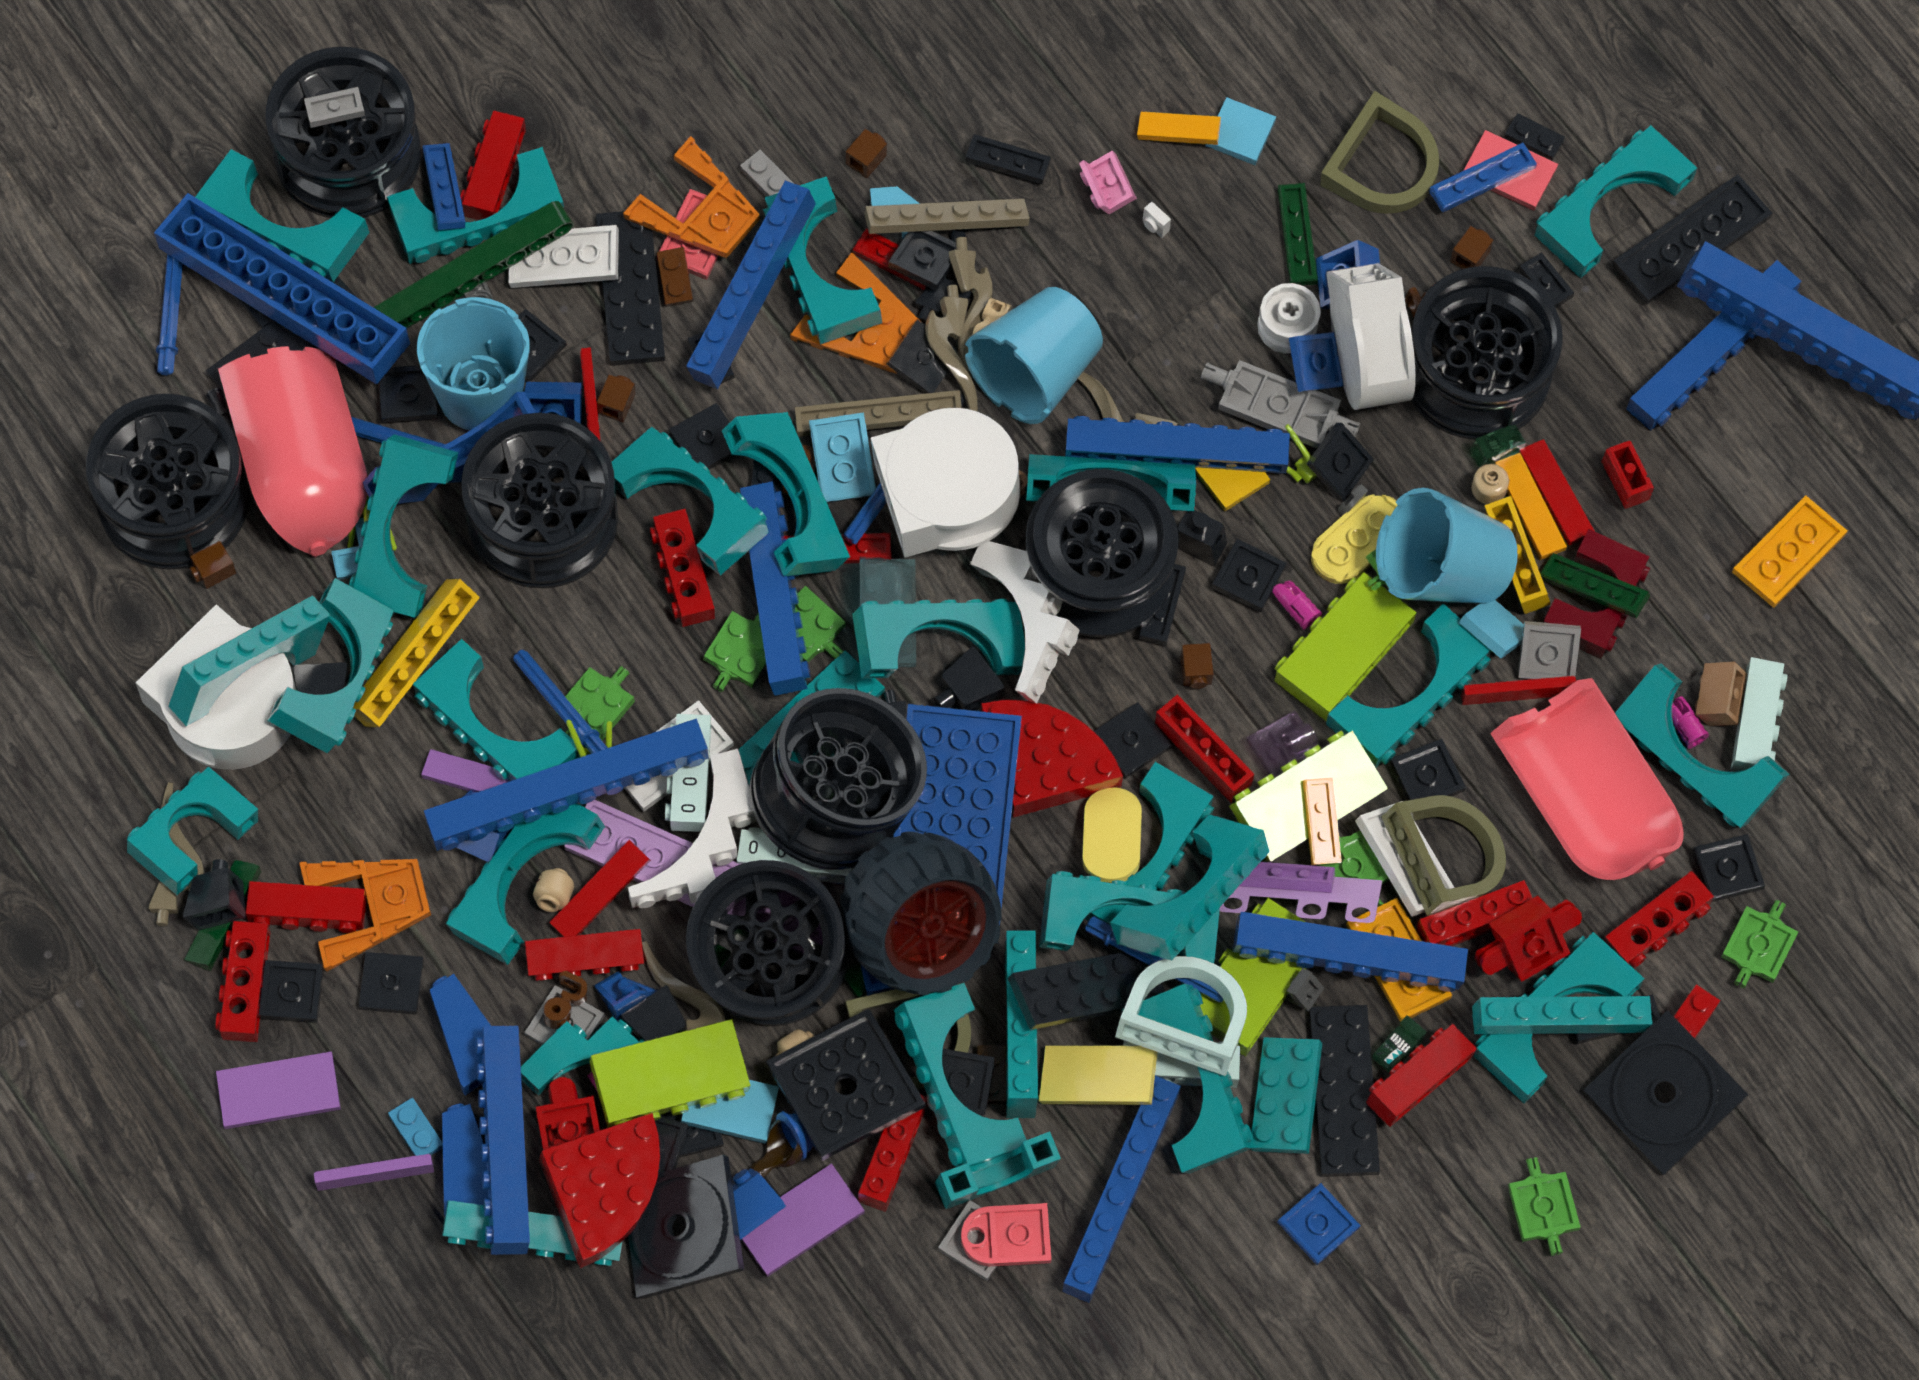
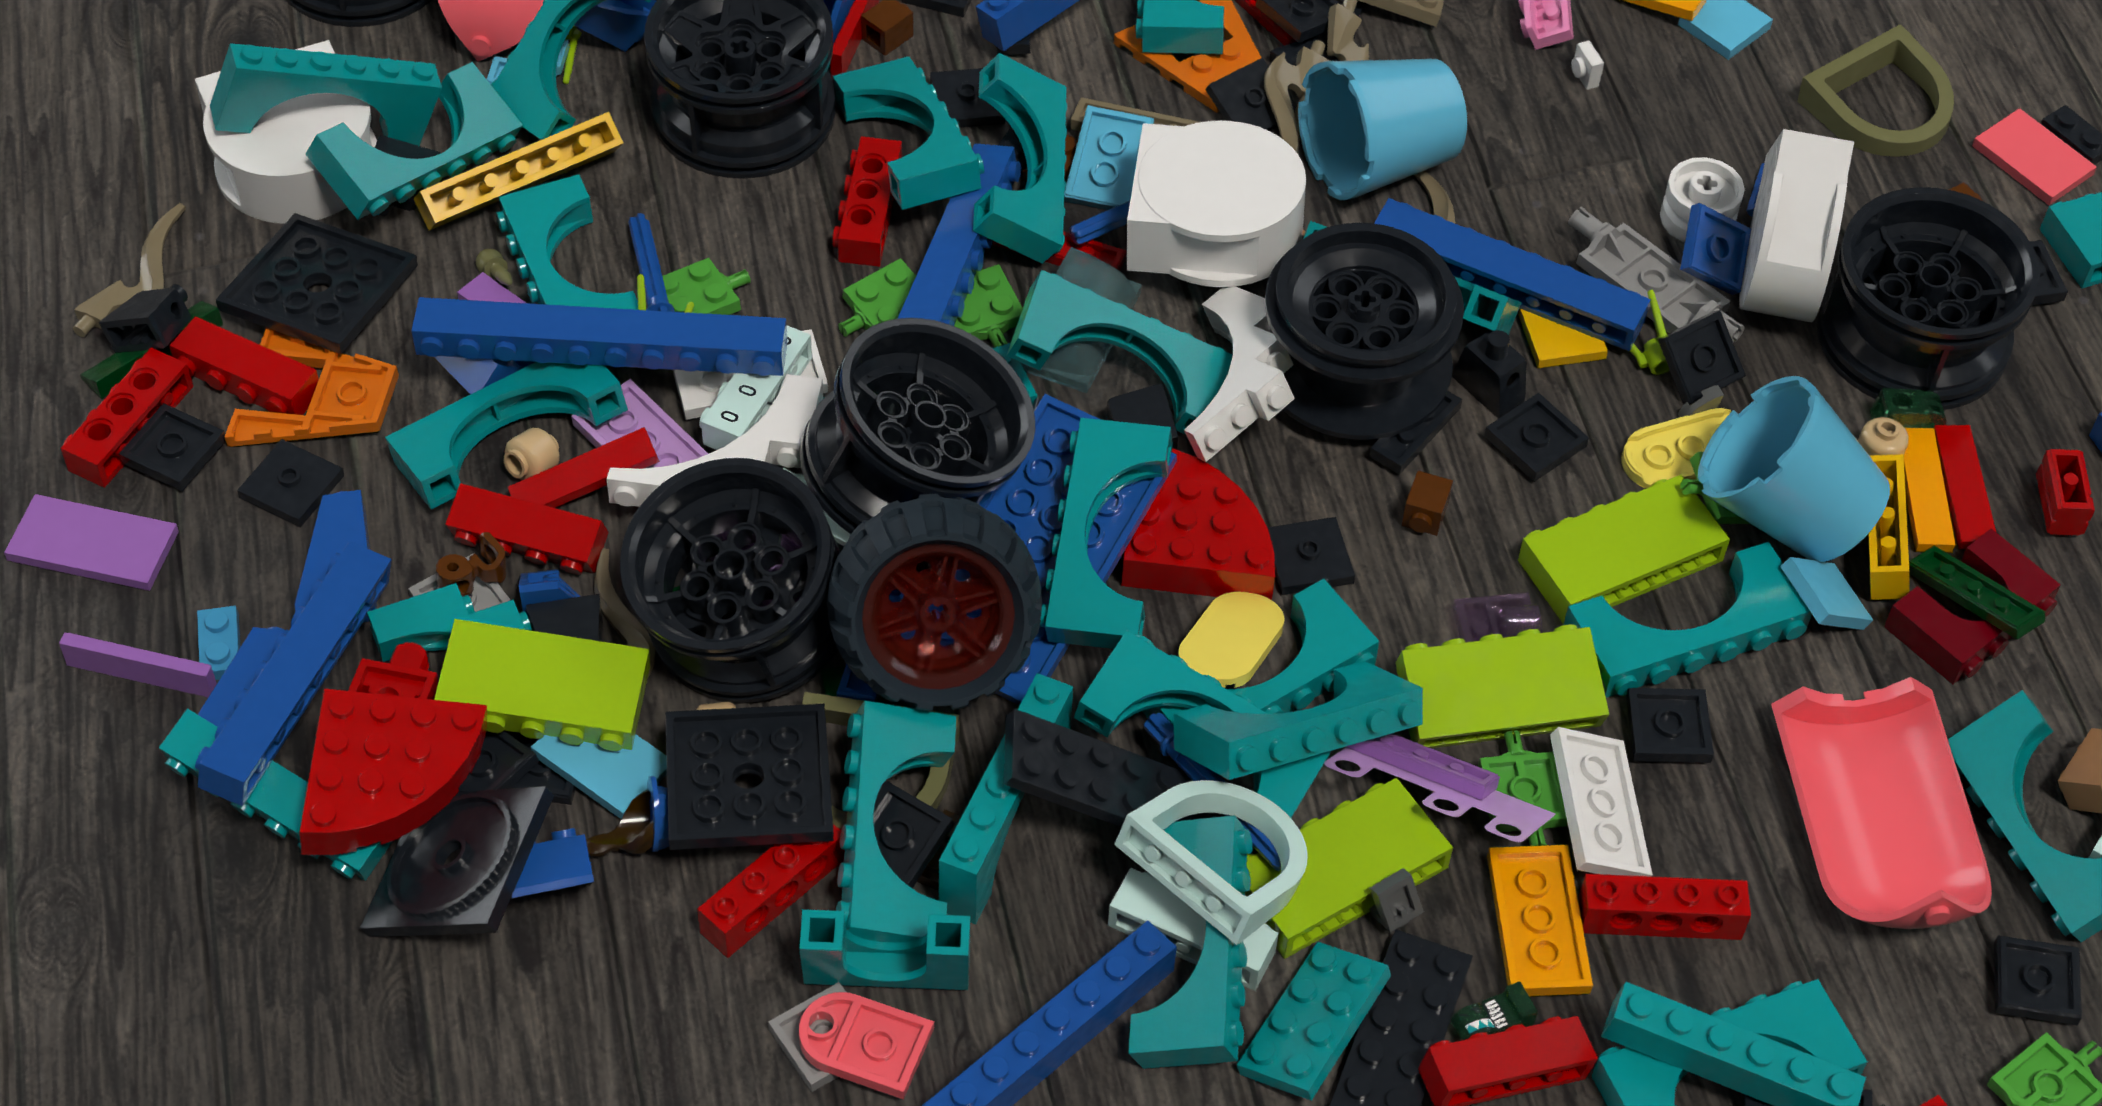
camera: 25 degrees right, 15 degrees down
teal arch [127,766,258,895] -> none
reddish brown brick [189,541,236,589] -> none
medium lavender tile [741,1163,864,1277] -> none
light yellow tile [1039,1046,1158,1105] -> none
red brick [1155,694,1255,803] -> none
blue brick [1232,912,1468,992] -> none
dark pink hinge [1272,581,1322,630] -> none
dark green tile [1278,183,1318,286] -> none
tile [1303,777,1342,866] -> none
olive window [1381,795,1506,916] -> none
blue tile [1429,143,1537,213] -> none
red tile [1461,676,1576,705] -> none
red brick [1475,895,1582,982] -> none
light grey tile [1518,621,1581,679] -> none
red brick [1603,871,1714,969] -> none
dark pink hinge [1672,696,1709,749] -> none
none -> black piece [216,213,418,354]
none -> olive bar [475,248,513,286]
none -> teal arch [1040,418,1173,649]

